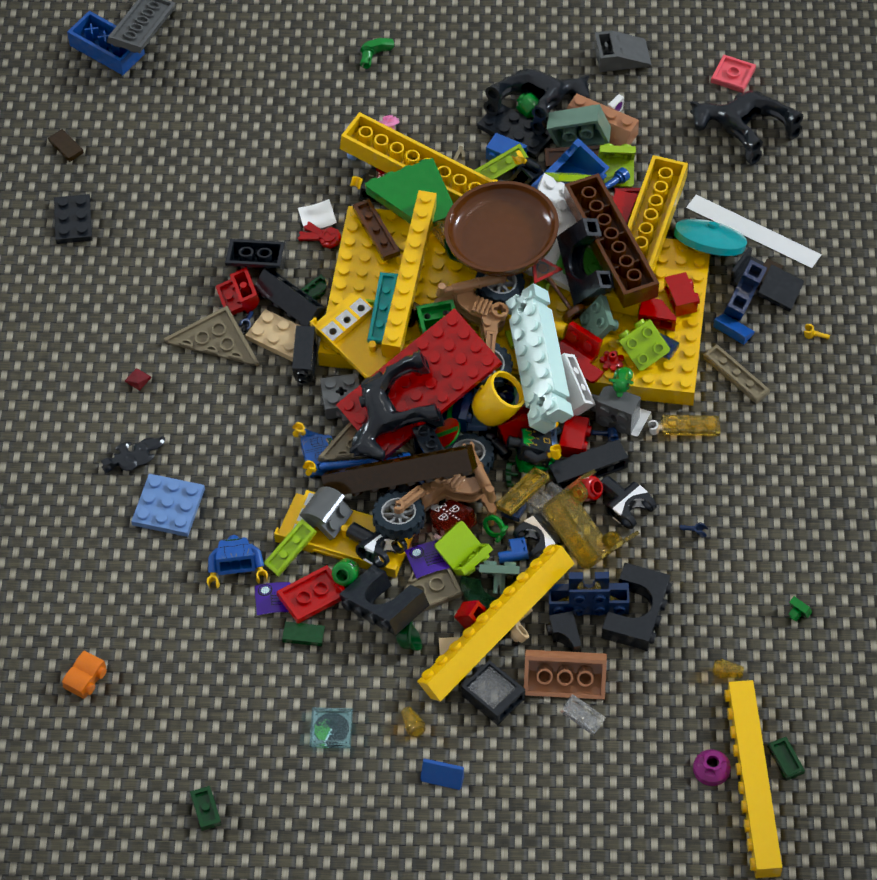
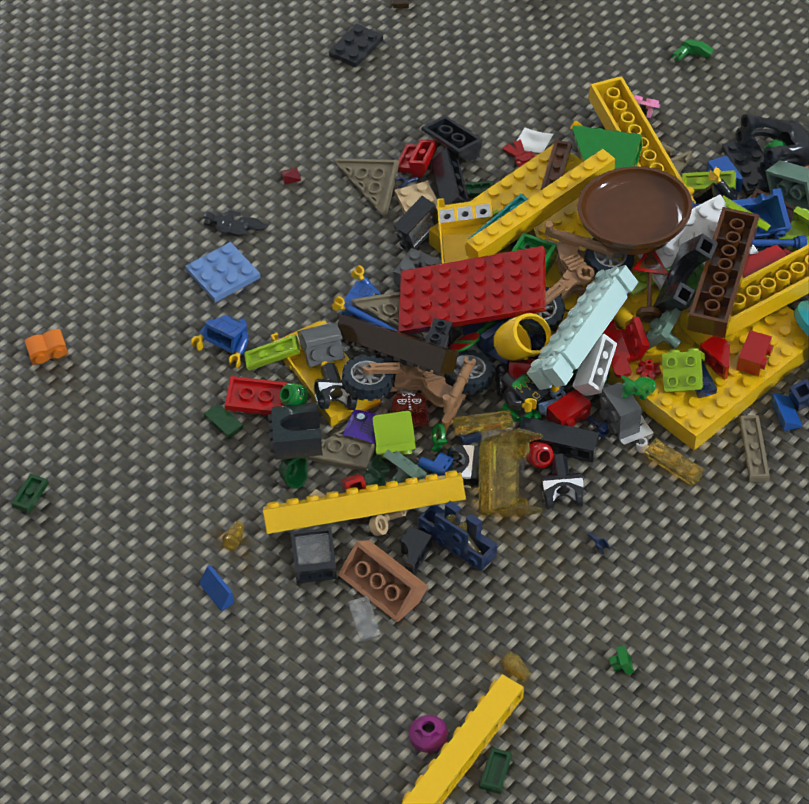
camera: 40 degrees right, 5 degrees down
dark purple sticker [255,582,291,615] -> none
clear light blue tile [309,707,353,748] -> none
black animal [349,350,445,461] -> none
dark green piece [505,461,518,487] -> none
black arch [602,563,673,651] -> none

